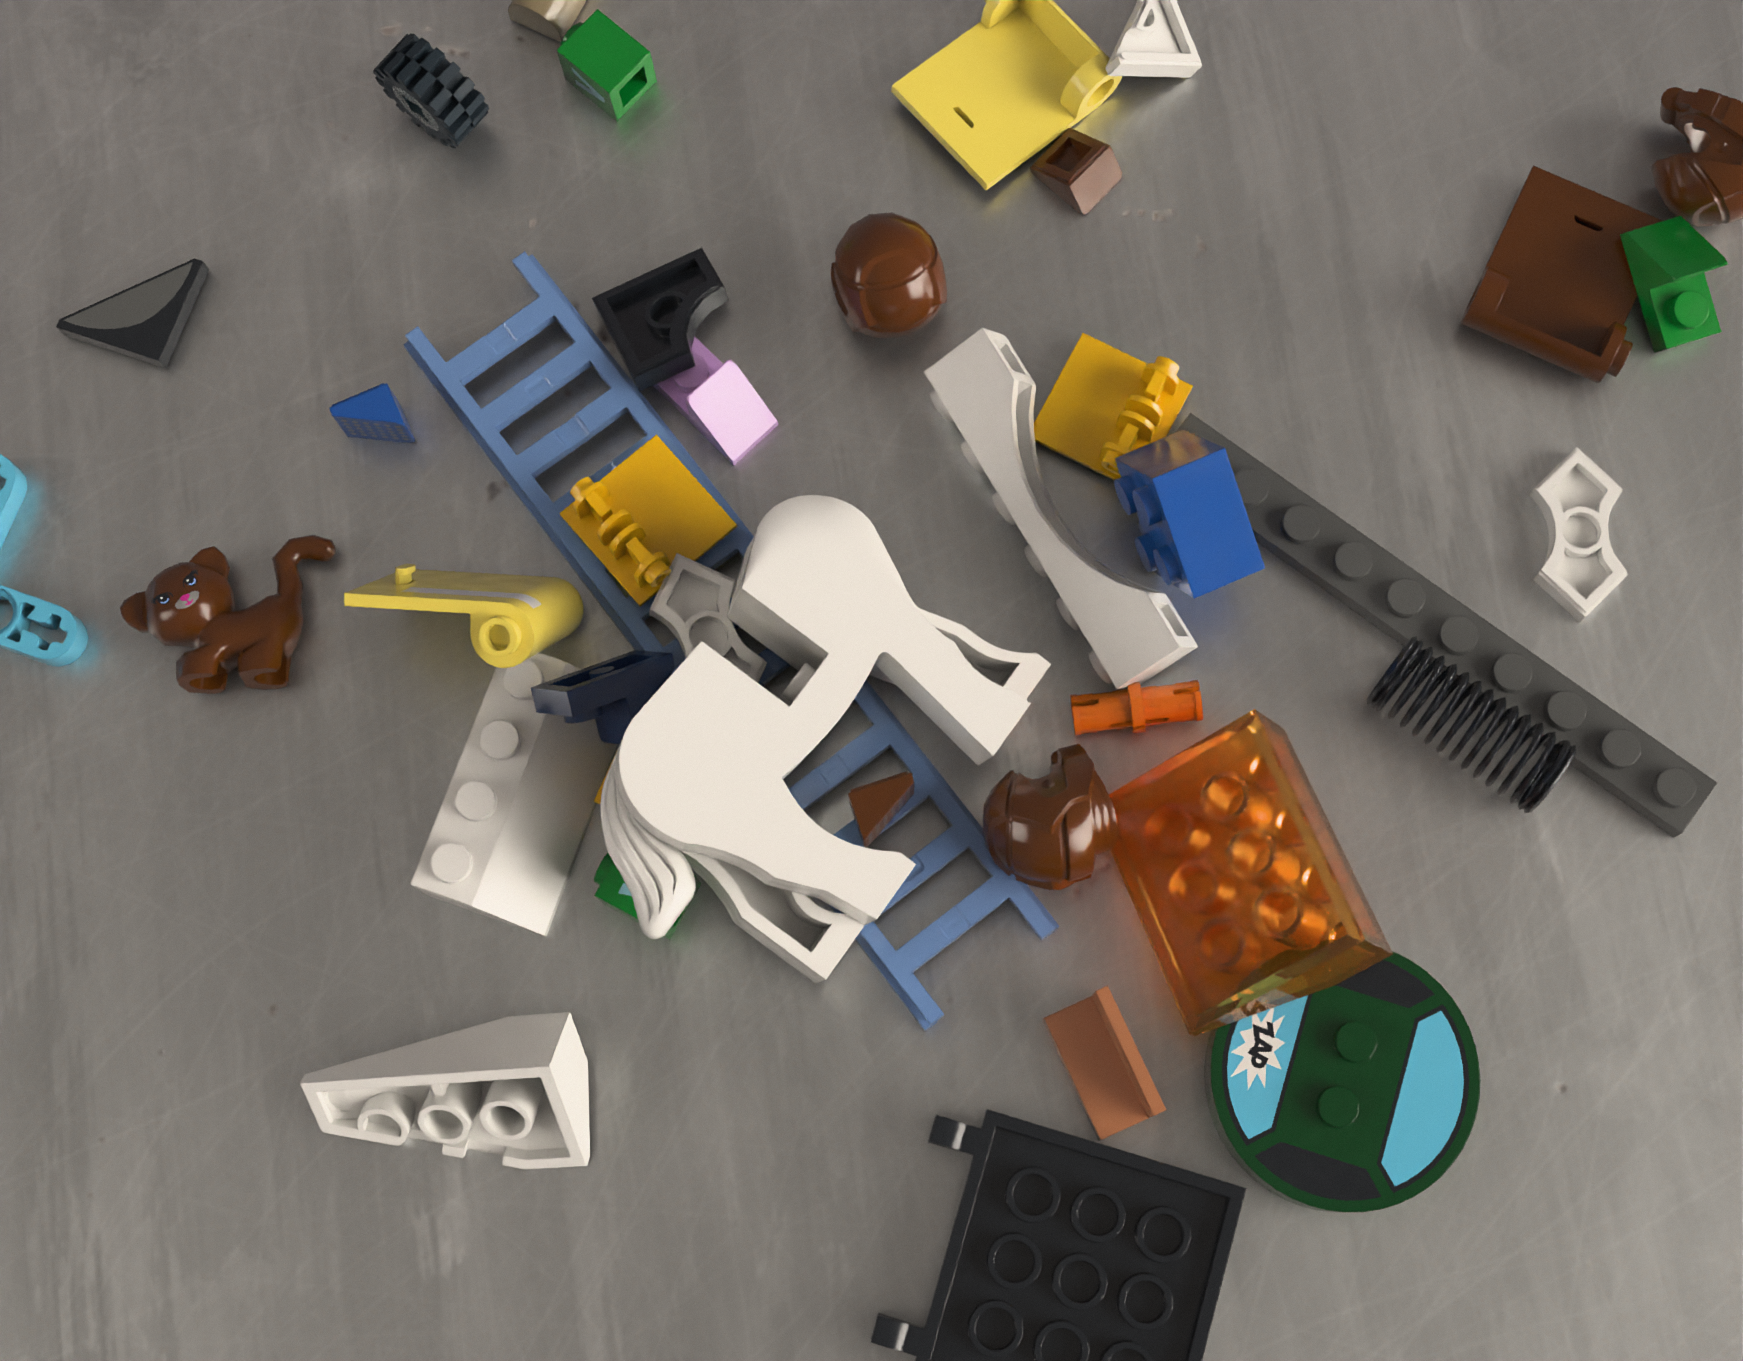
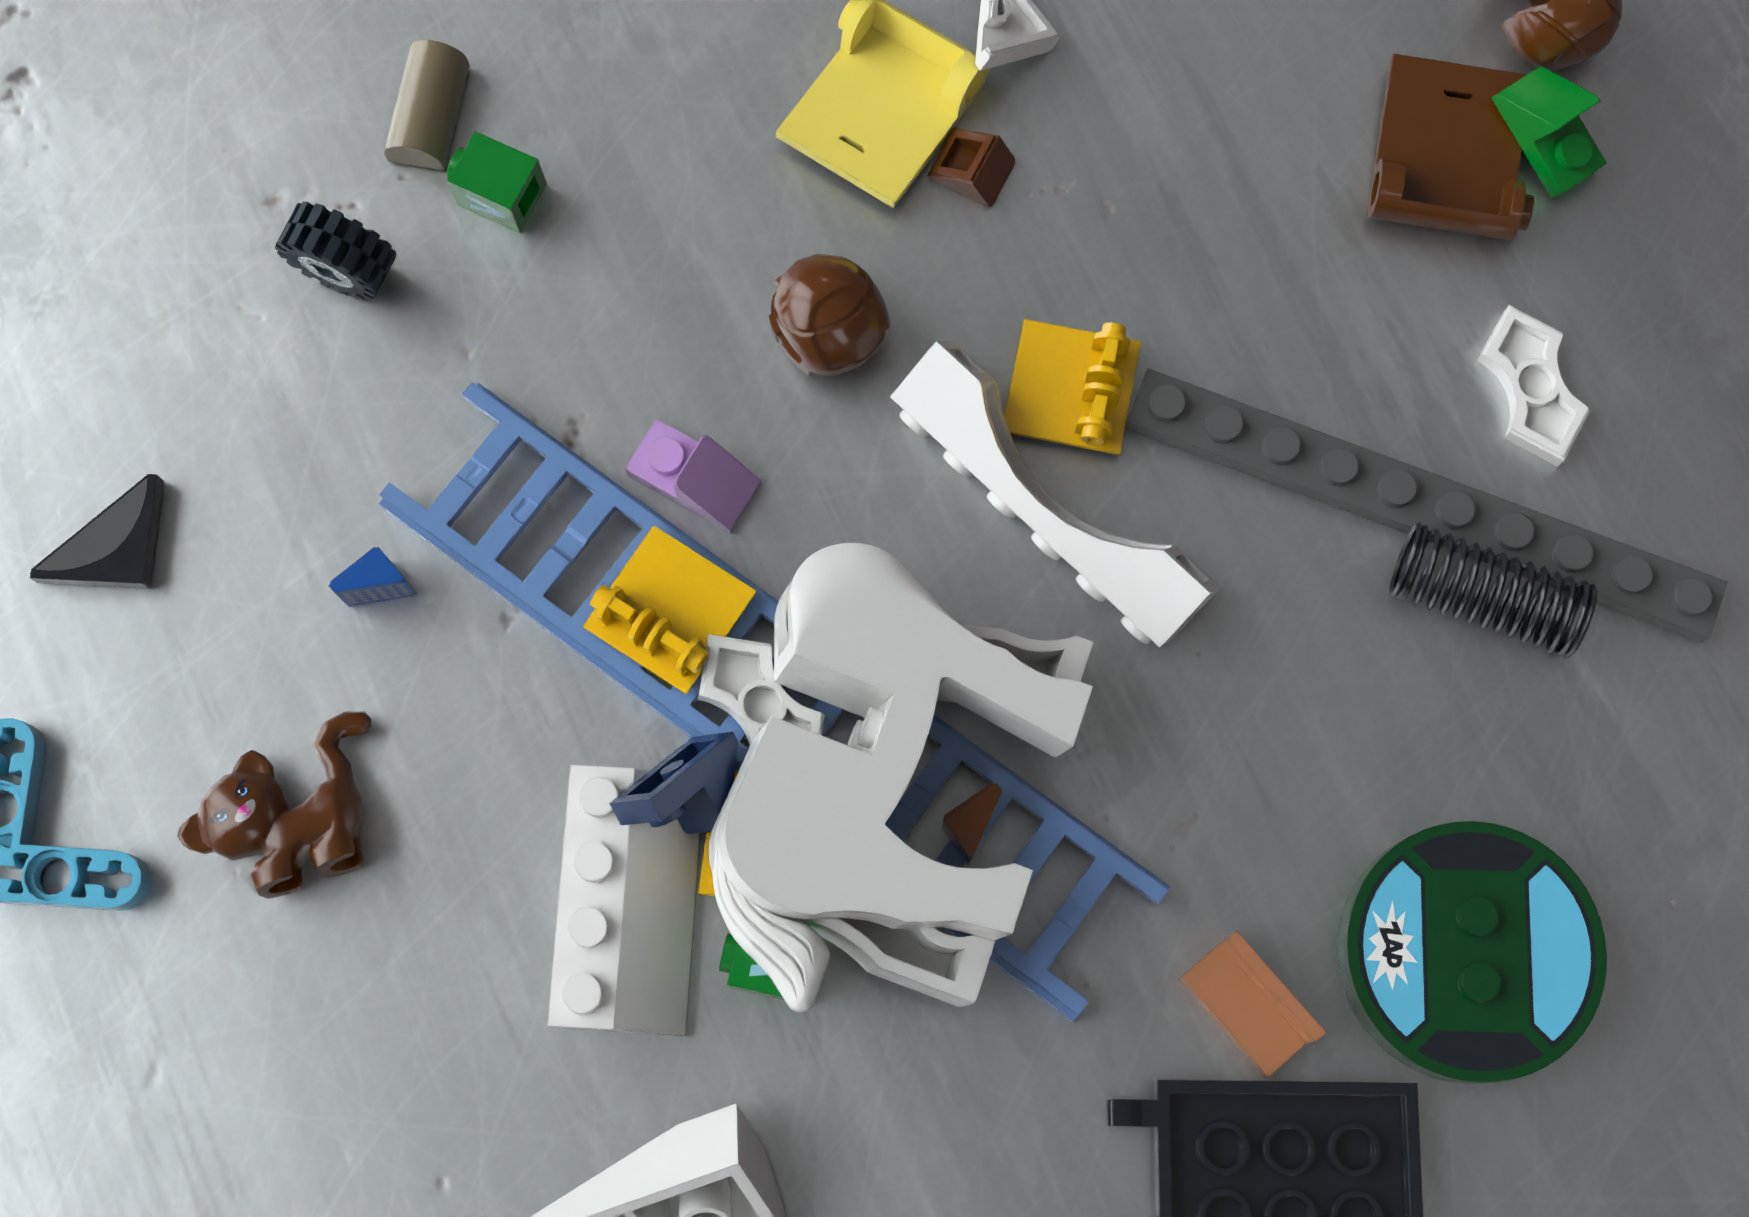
camera: 20 degrees left, 0 degrees up
light yellow door [344,564,584,668] -> none
black tile [592,247,729,392] -> none
reddish brown helmet [983,744,1118,890] -> none
orange pin [1070,680,1203,735] -> none
clear orange slope [1109,709,1393,1036] -> none
blue piece [1114,429,1265,599] -> none

